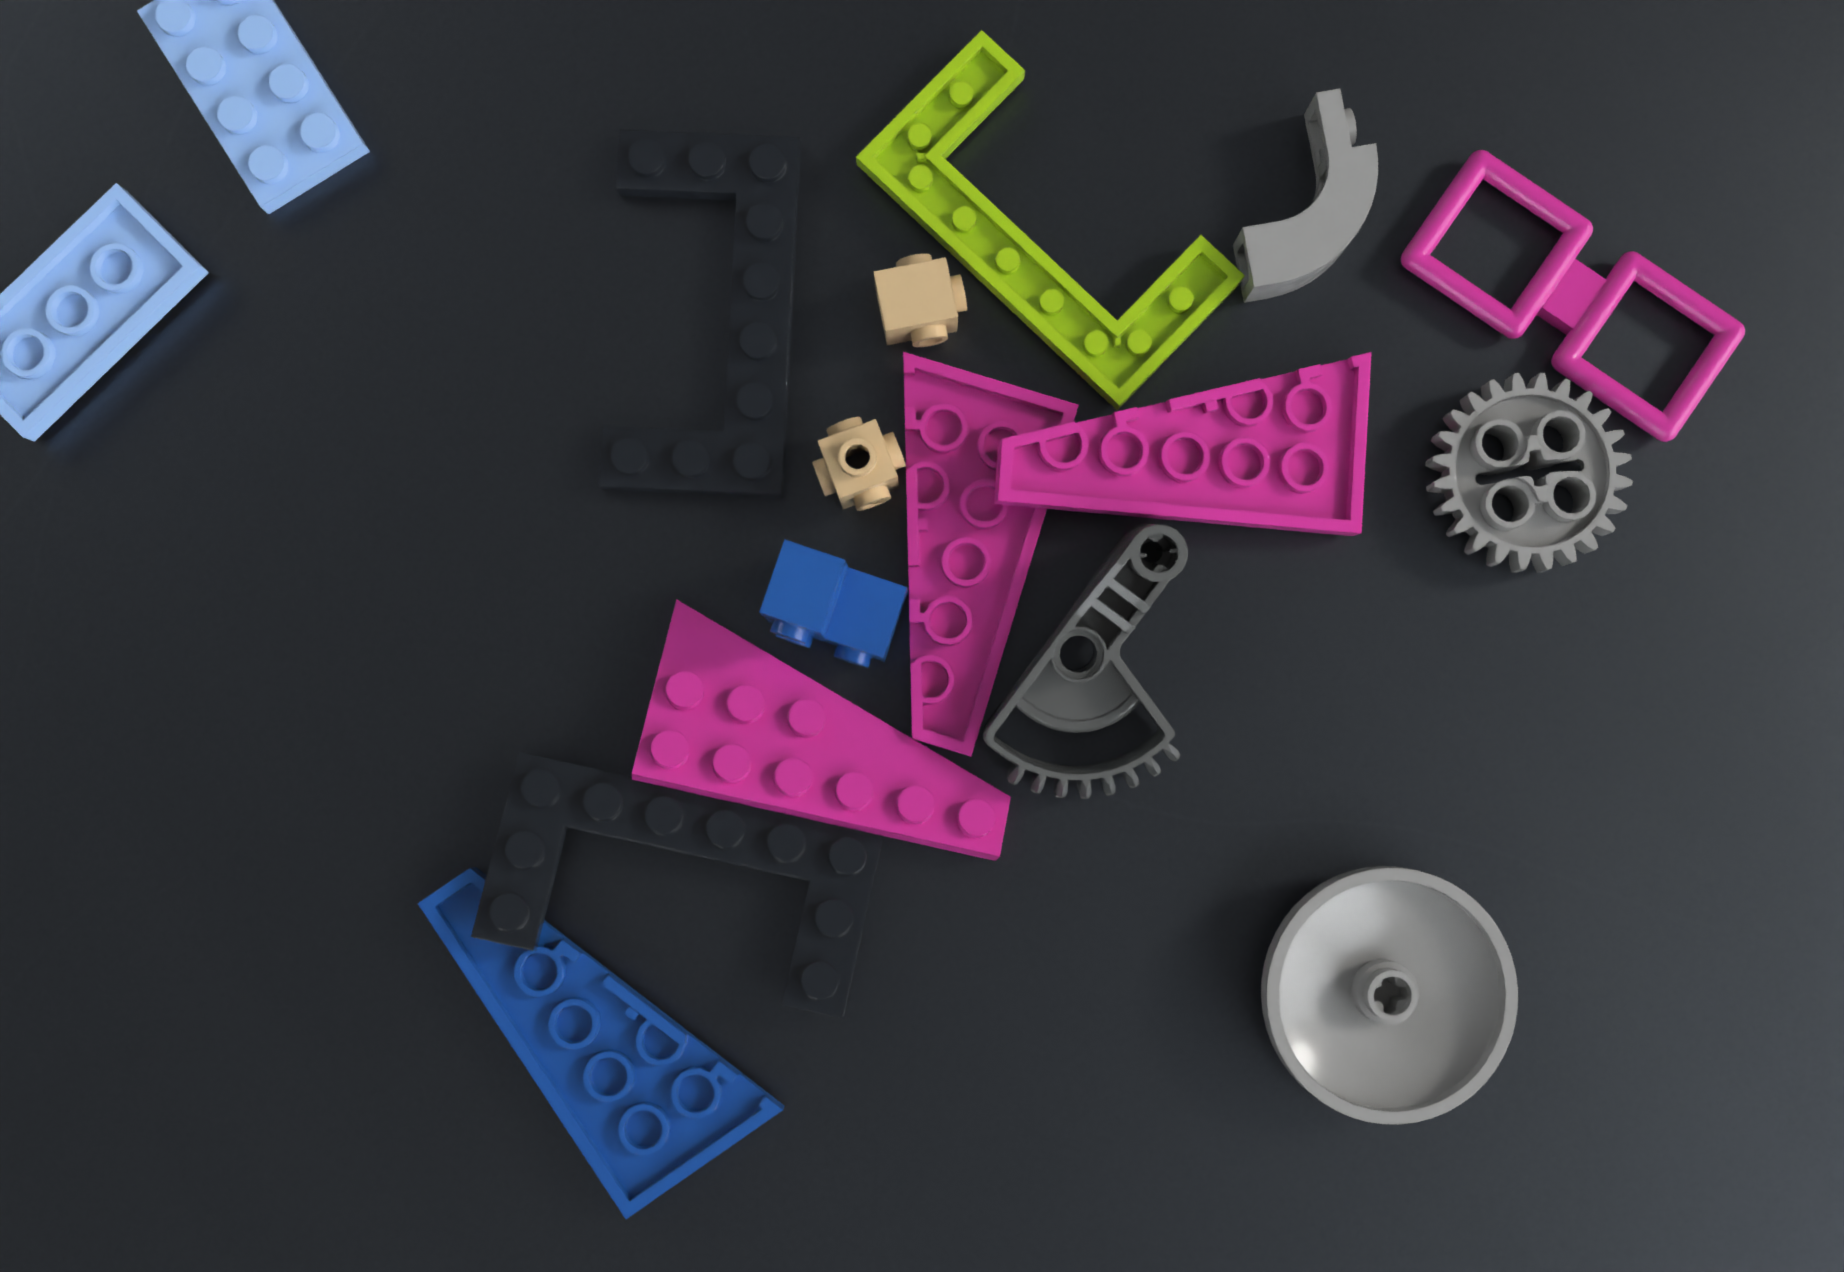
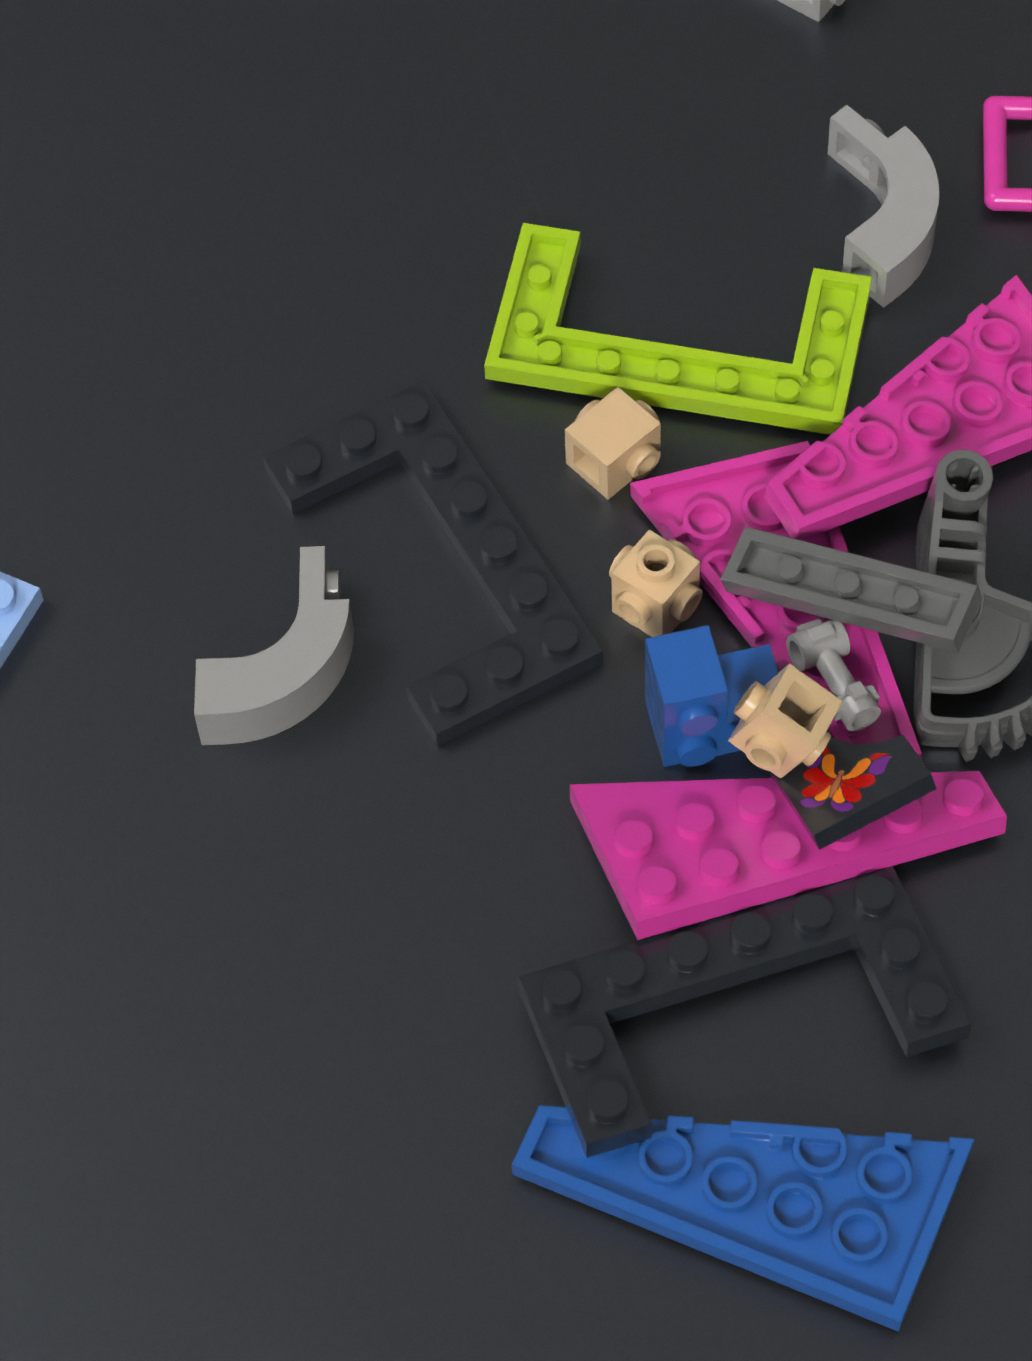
camera: 30 degrees left, 25 degrees down
none -> light grey arch [194,546,354,745]
none -> dark grey plate [720,526,983,653]
none -> tan brick [728,663,843,779]
none -> black tile [768,735,936,850]
none -> light grey bar [786,619,881,731]

